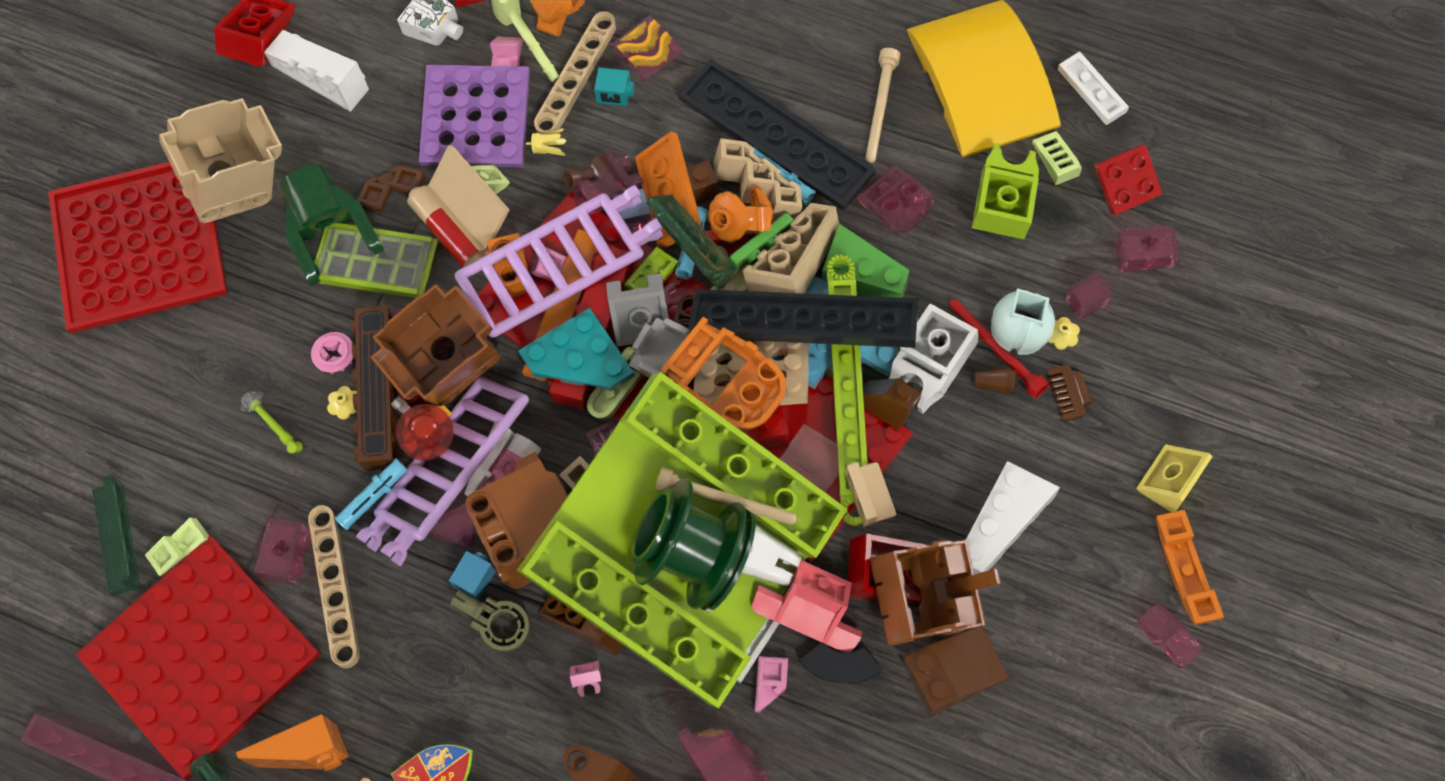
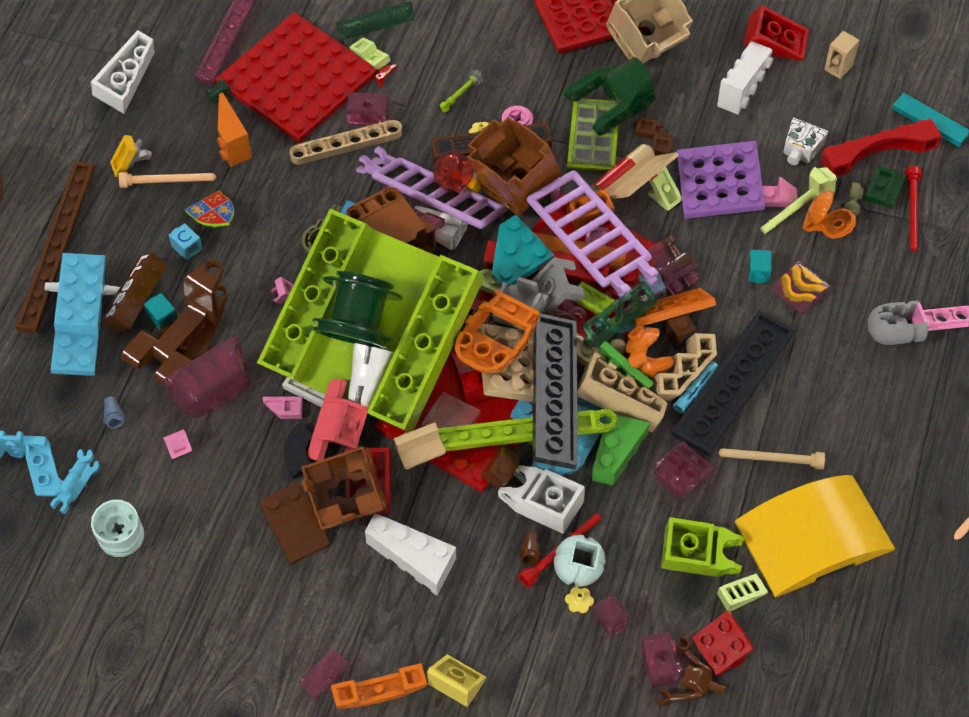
camera: 80 degrees right, 10 degrees down
medium azure pin [335,458,409,530] -> none
light yellow piece [526,129,566,156] -> none
tan beam [534,11,616,134] -> none
tan piece [655,467,797,525] -> none
reddish brown piece [1046,364,1092,422] -> none
white plate [1058,52,1129,125] -> none
none -> red piece [376,64,397,87]
none -> reddish brown piece [656,637,726,707]

